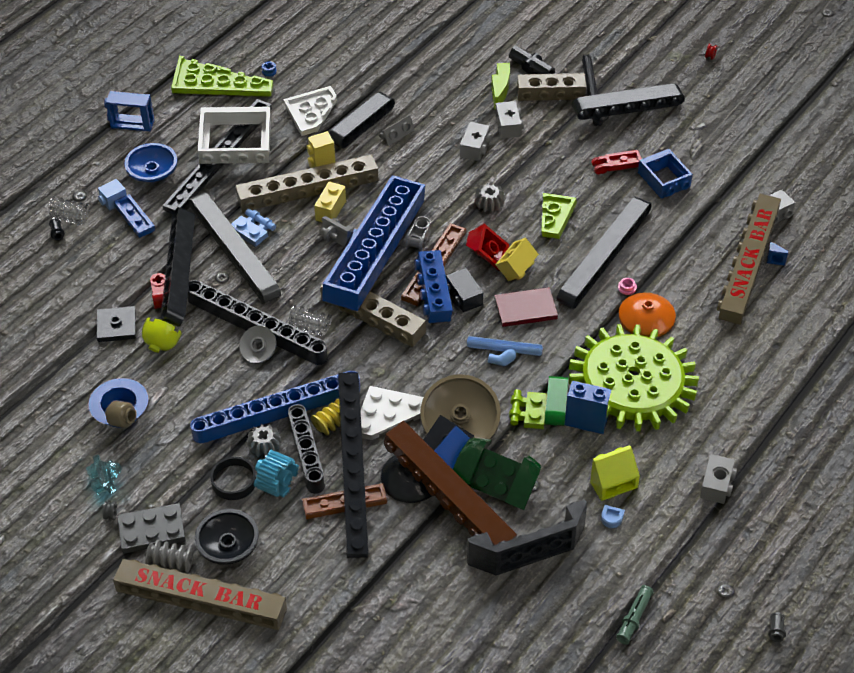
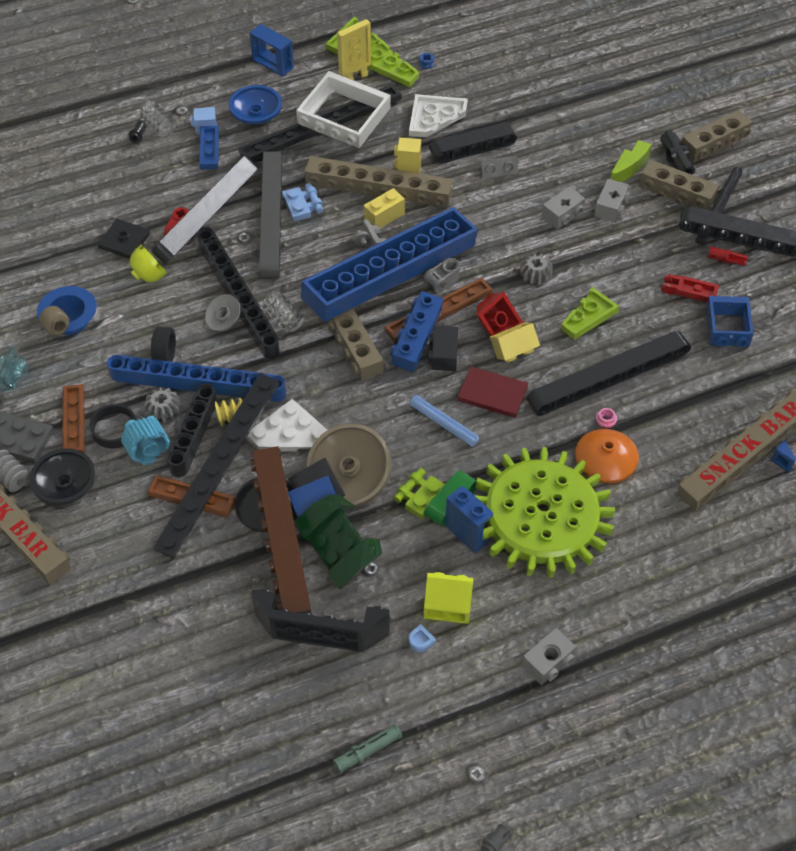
camera: 30 degrees right, 5 degrees up
light blue arm [488,349,516,366] -> none
none -> dark orange tile [63,384,85,453]
none -> black tyre [151,327,176,362]
none -> light yellow tile [337,19,371,81]
none -> dark tan brick [681,110,753,162]
none -> red axle [708,246,748,266]

